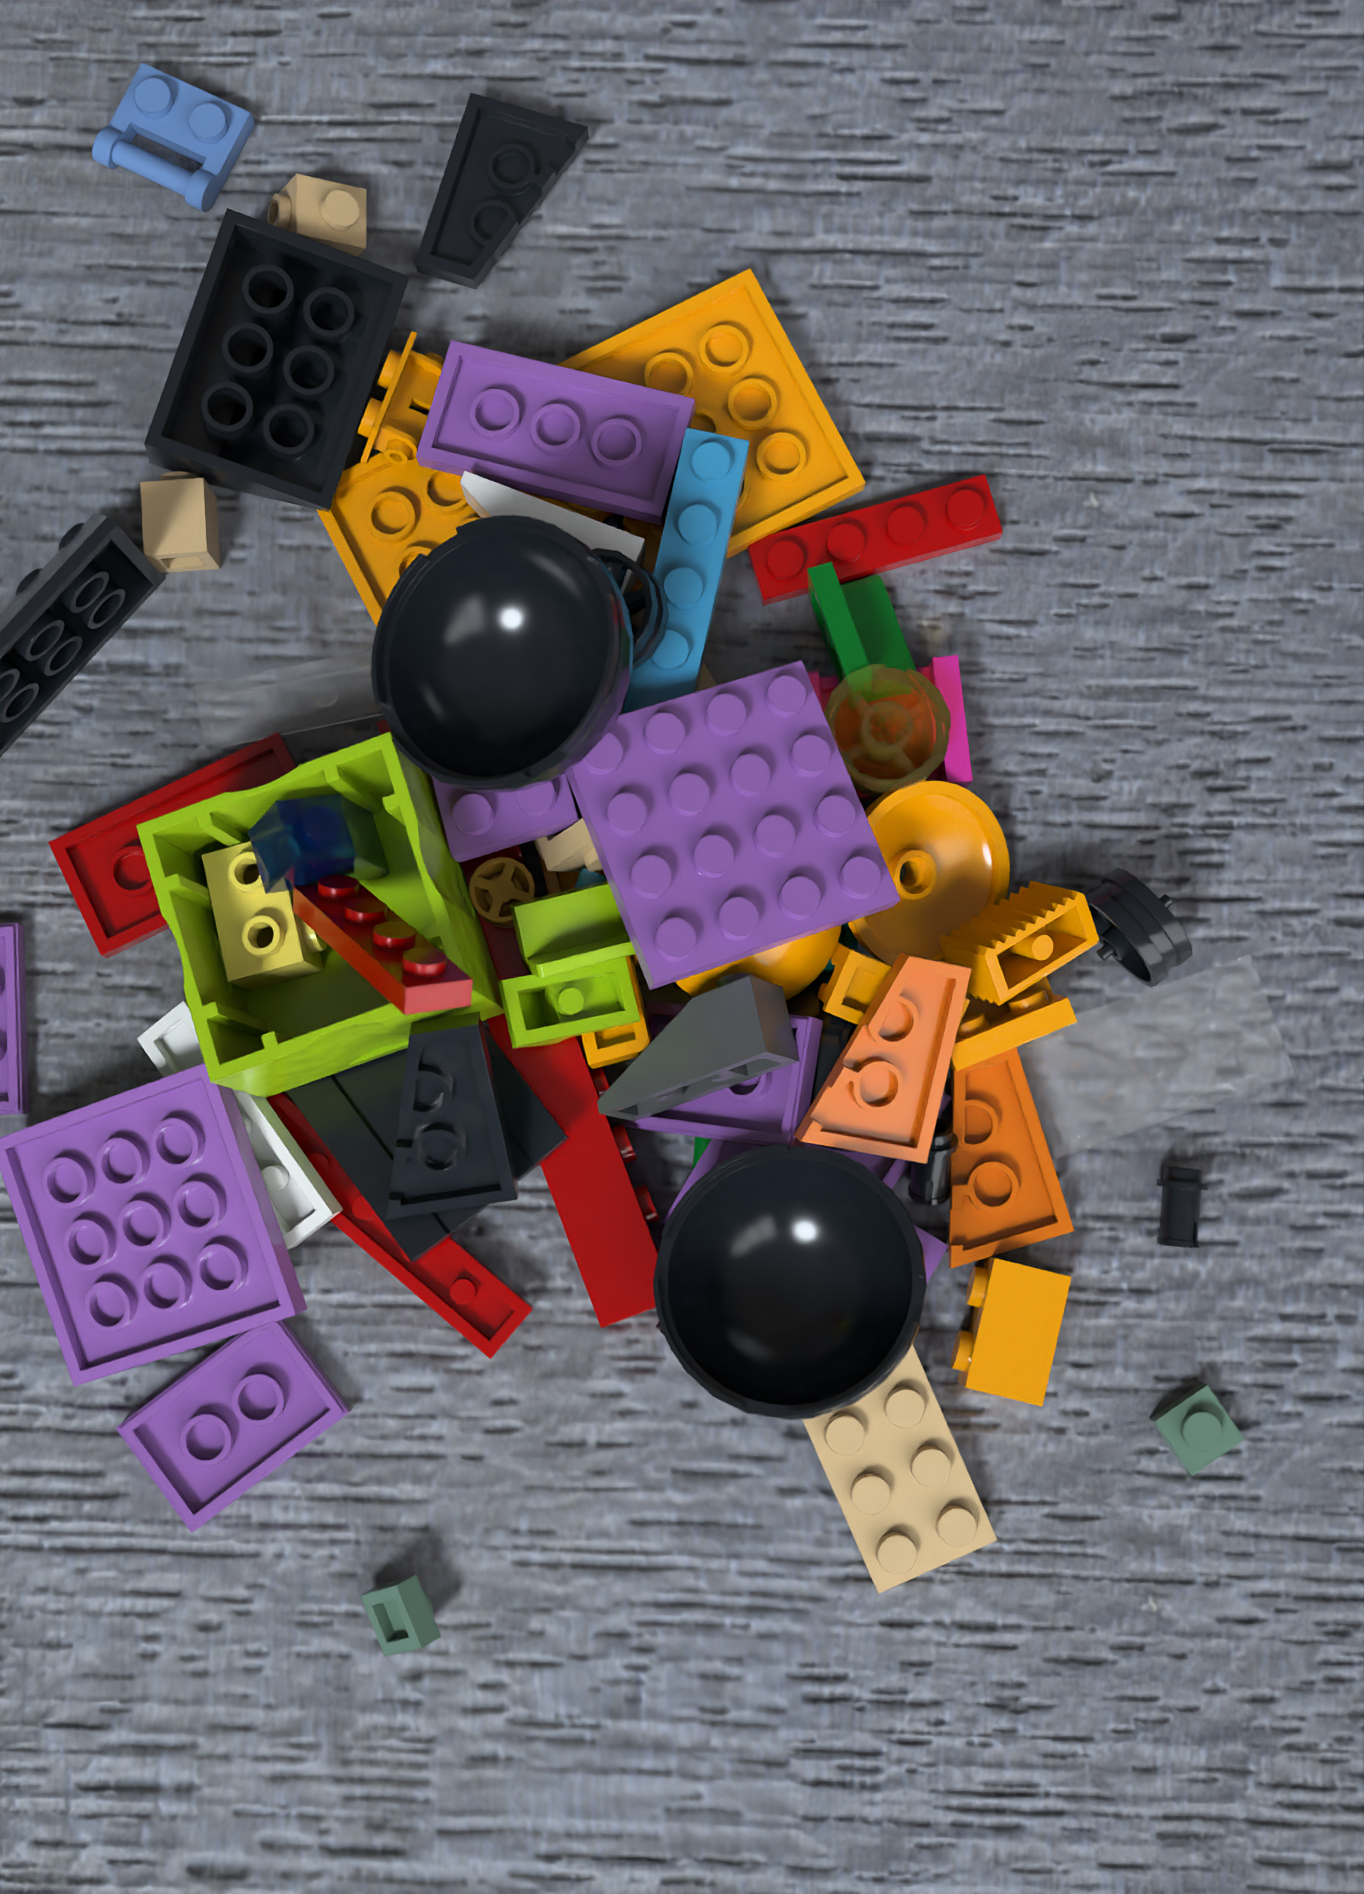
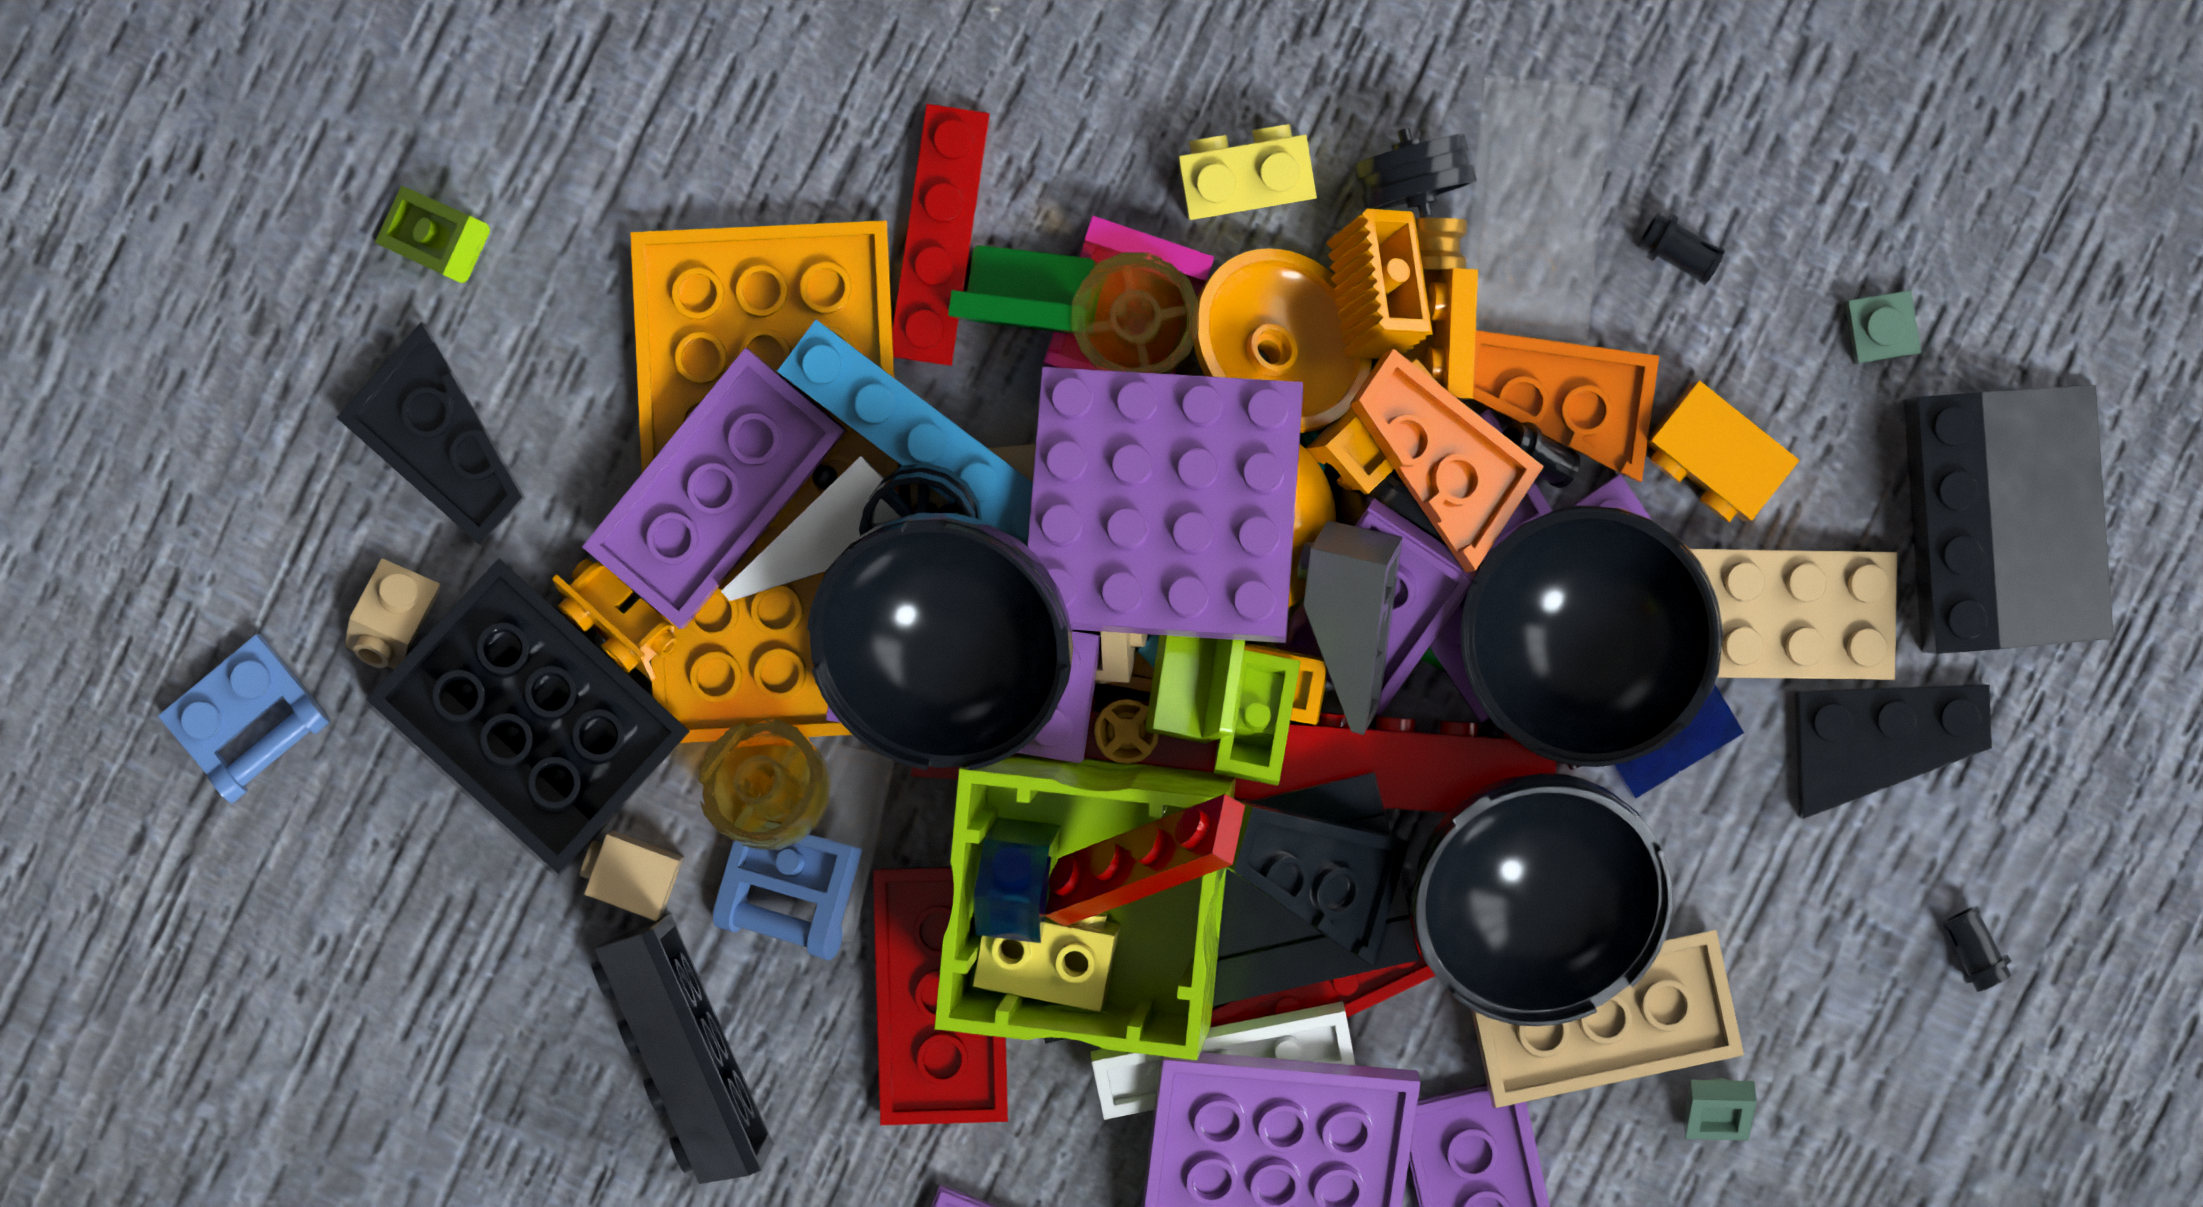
camera: 70 degrees left, 5 degrees up
none -> lime slope [375,185,490,283]
none -> clear yellow cylinder [699,718,831,850]
none -> medium blue plate [713,815,862,960]
none -> light yellow brick [1177,124,1317,220]
none -> black piece [1411,773,1673,1026]
none -> pearl gold wheel [1415,218,1467,272]
none -> tan plate [1471,930,1744,1108]
none -> clear blue plate [1613,684,1744,799]
none -> black wing [1795,684,1992,819]
none -> black slope [1904,385,2114,654]
none -> black pin [1941,906,2011,992]

